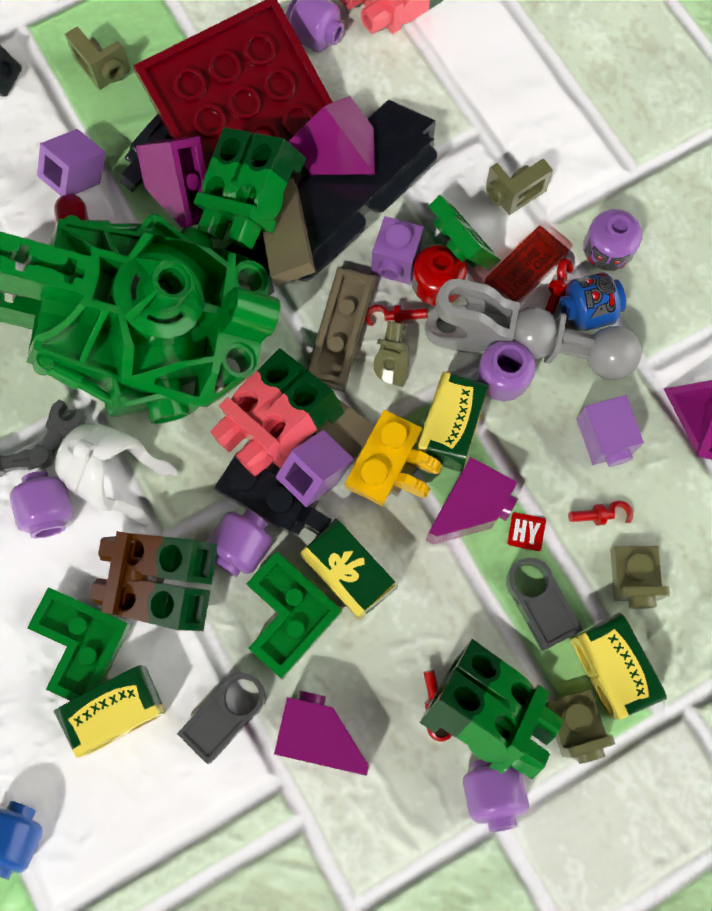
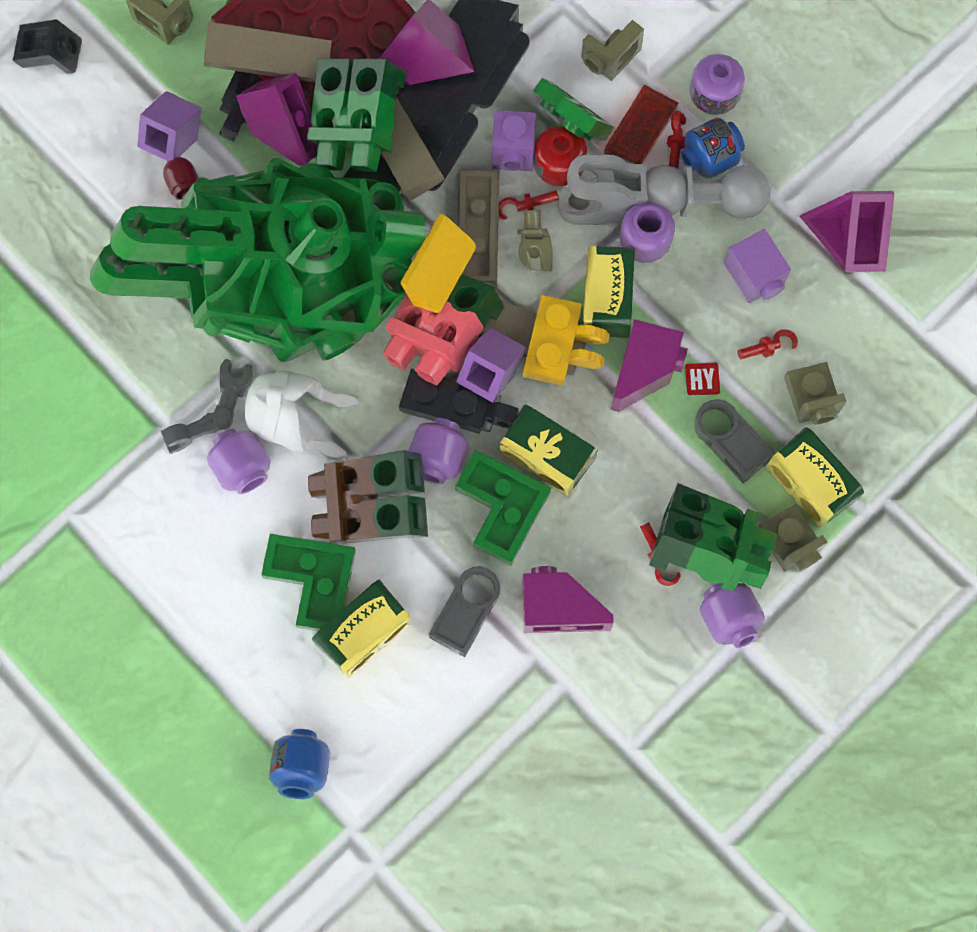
camera: 15 degrees left, 0 degrees up
none -> dark tan tile [204,22,332,83]
none -> yellow slope [401,214,476,313]

